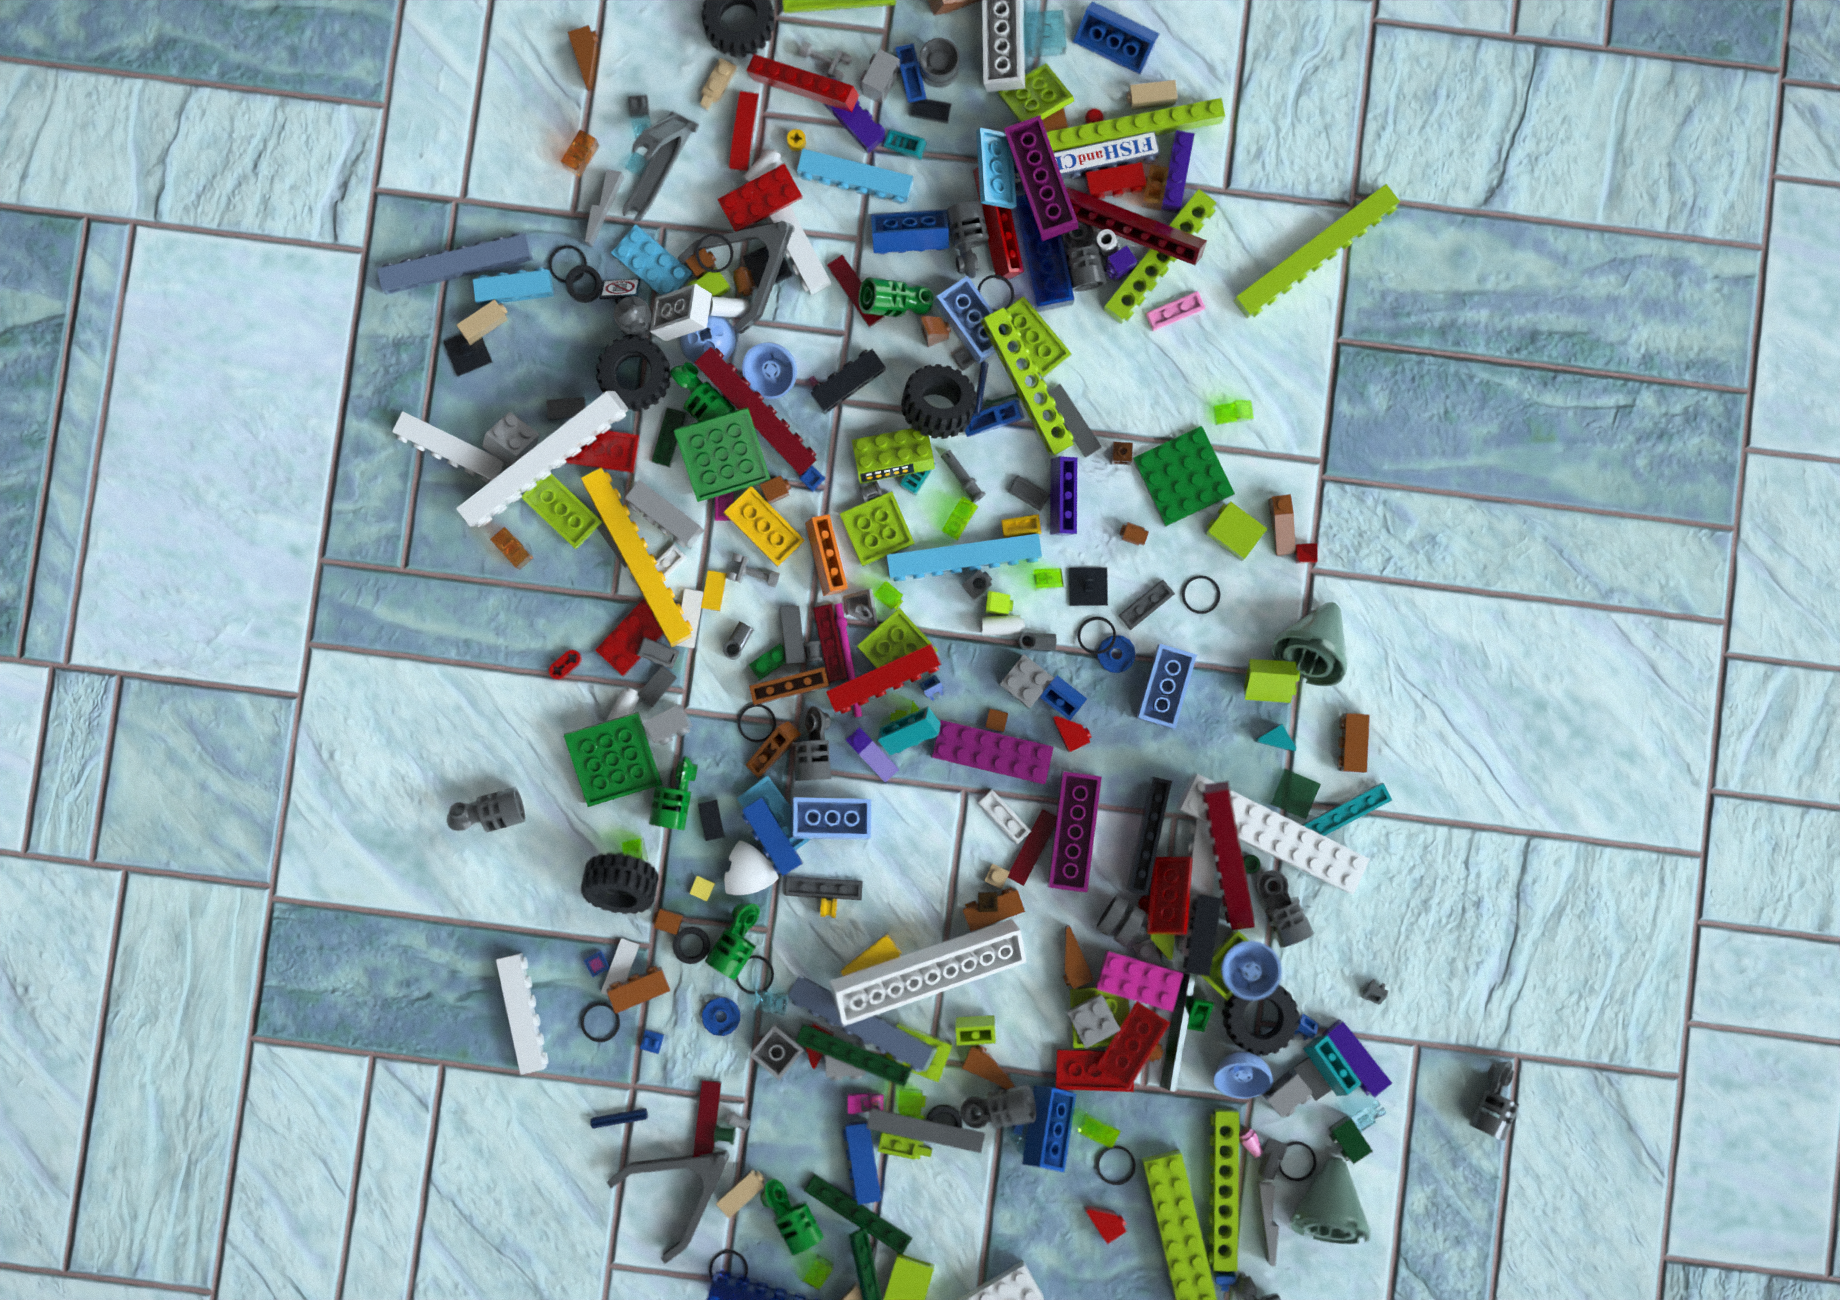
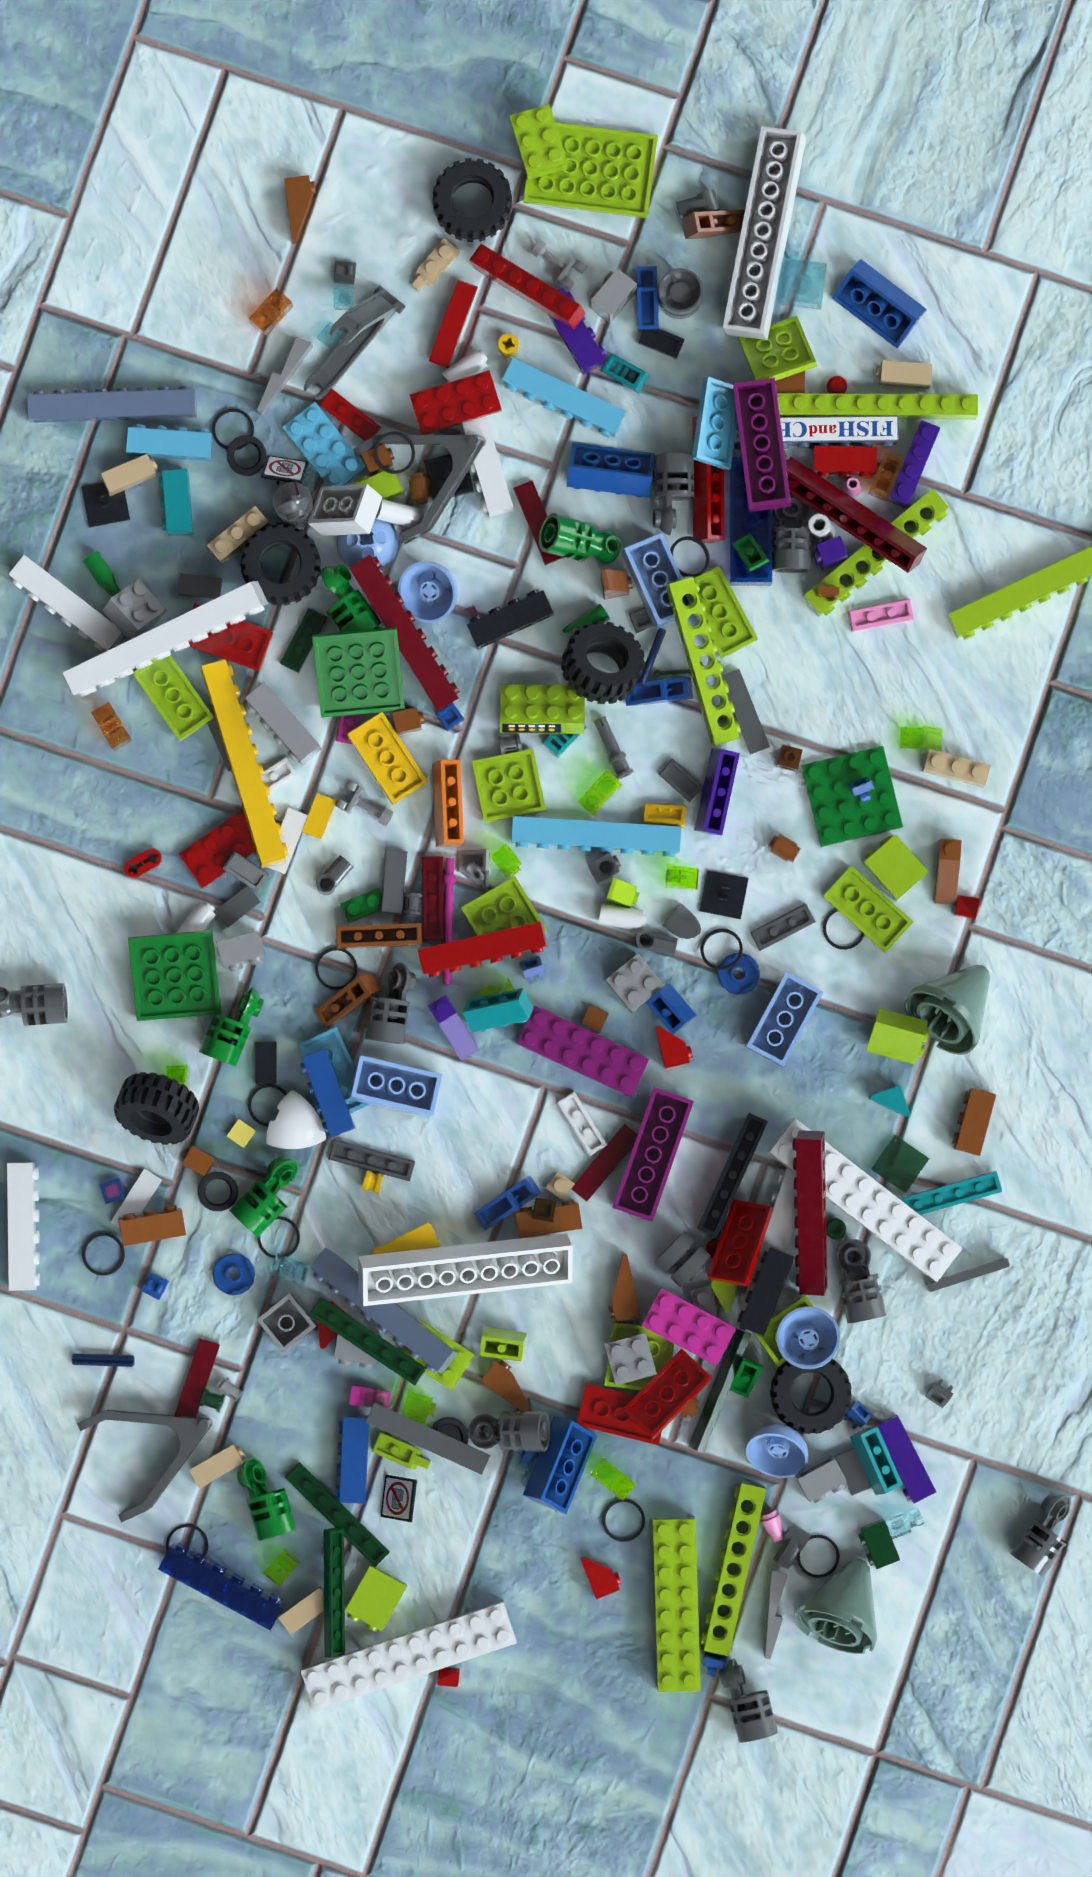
camera: 15 degrees right, 0 degrees up
none -> green piece [83,551,121,596]
none -> teal brick [159,469,194,536]
none -> tan brick [207,506,269,565]
none -> black piece [248,1084,287,1126]
none -> red tile [319,389,381,441]
none -> piece [380,1474,417,1522]
none -> blue slope [474,1176,542,1231]
none -> green piece [562,604,610,640]
none -> dark grey brick [663,903,701,939]
none -> green slope [732,533,769,572]
none -> dark orange tile [817,586,840,598]
none -> lime plate [823,865,913,953]
none -> bright pink cone [841,477,862,498]
none -> blue tile [848,776,874,803]
none -> tan brick [922,749,991,788]
none -> dark grey tile [925,1258,1010,1292]

